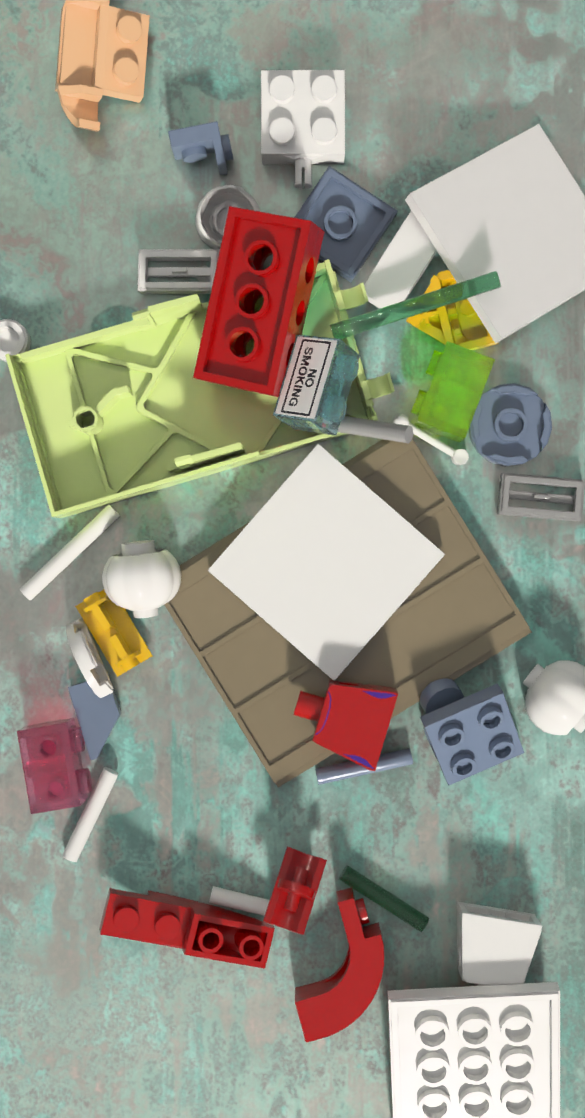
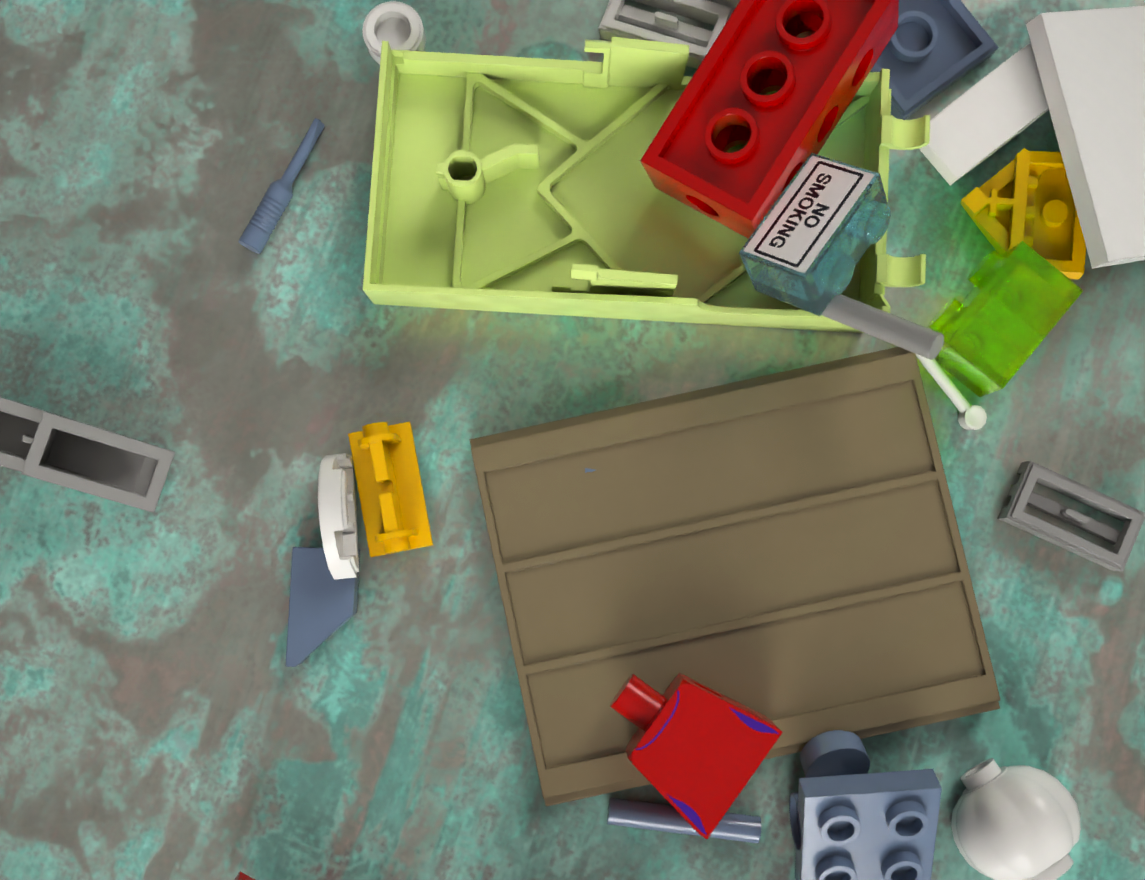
camera: 20 degrees right, 5 degrees down
clear pink brick [17,718,92,814] -> none
white bar [20,504,120,600] -> none
white piece [62,767,119,862] -> none
white plant [102,540,181,618] -> none
white tile [208,444,445,681] -> none
clear green bar [330,271,501,341] -> none
sand blue tile [468,383,552,467] -> none

